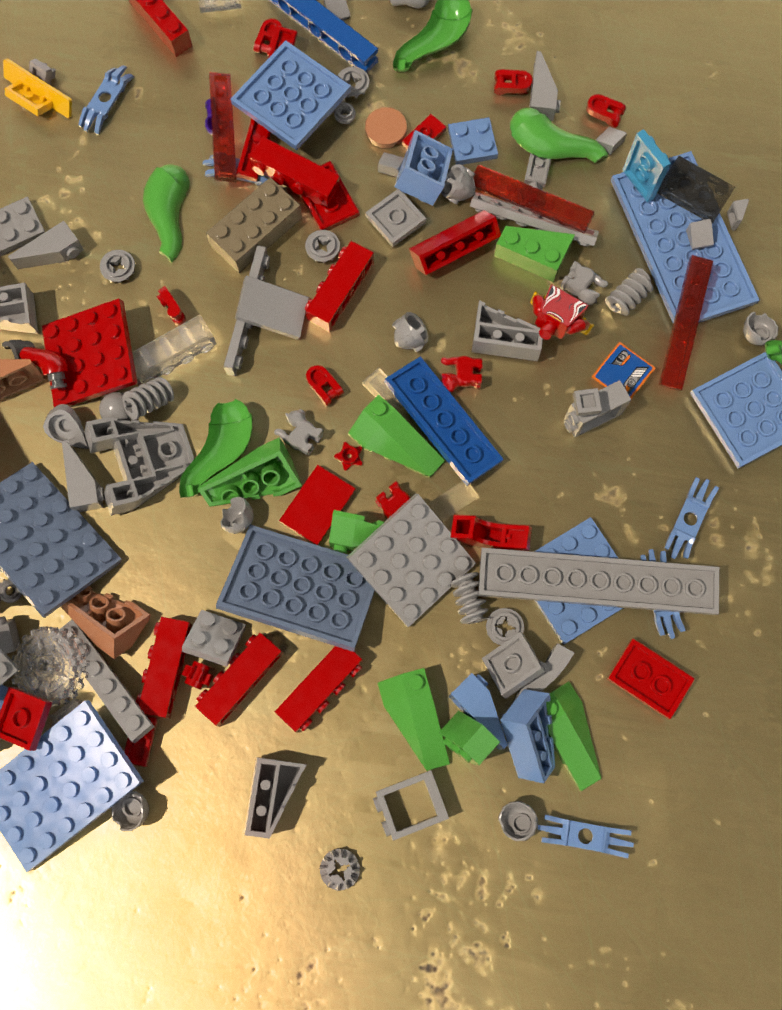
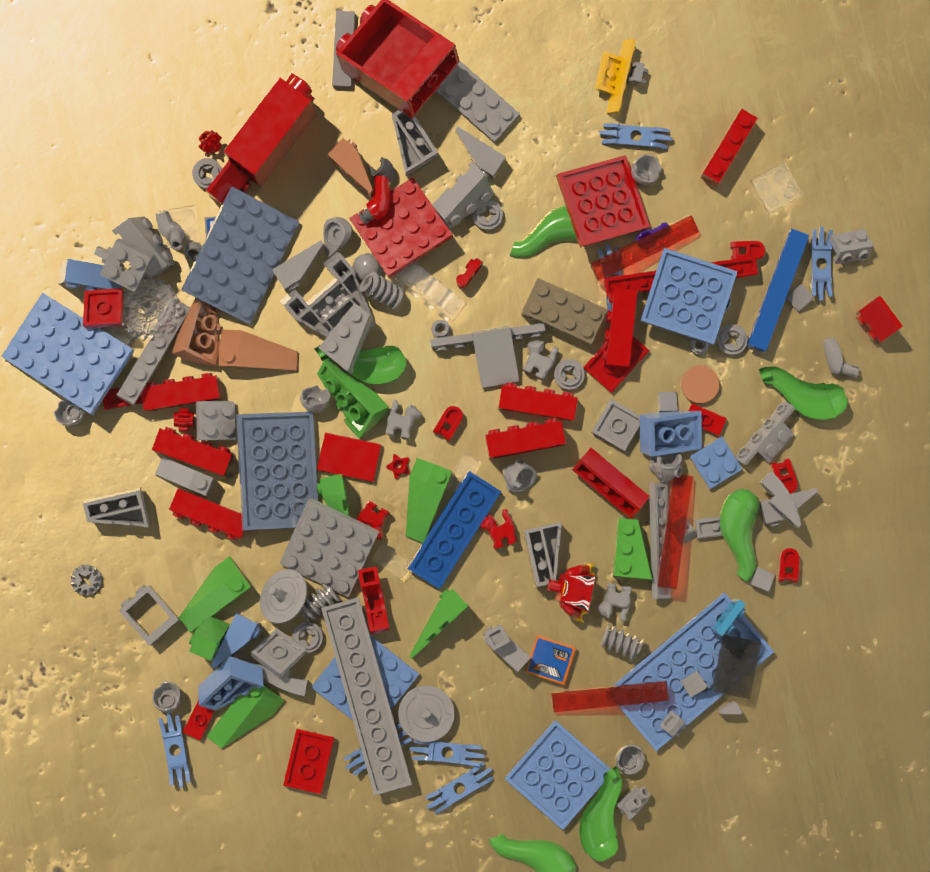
camera: 70 degrees right, 10 degrees up
none -> light grey slope [155,457,215,496]
none -> red plate [183,699,215,740]
none -> nougat wedge [218,329,298,371]
none -> light grey piece [260,569,307,624]
none -> light grey wedge [319,303,373,374]
none -> light grey piece [398,685,454,742]
none -> bright green wedge [409,589,468,658]
none -> medium blue piece [425,761,493,814]
none -> light grey plate [431,320,450,338]
none -> light grey wedge [433,161,495,229]
none -> red piece [485,418,566,460]
none -> light grey animal [522,340,559,380]
none -> red plate [556,155,650,248]
none -> light grey hair [631,154,661,186]
none -> light grey tile [659,711,686,737]
none -> light grey bracket [735,401,795,465]
none -> light grey slope [759,471,801,528]

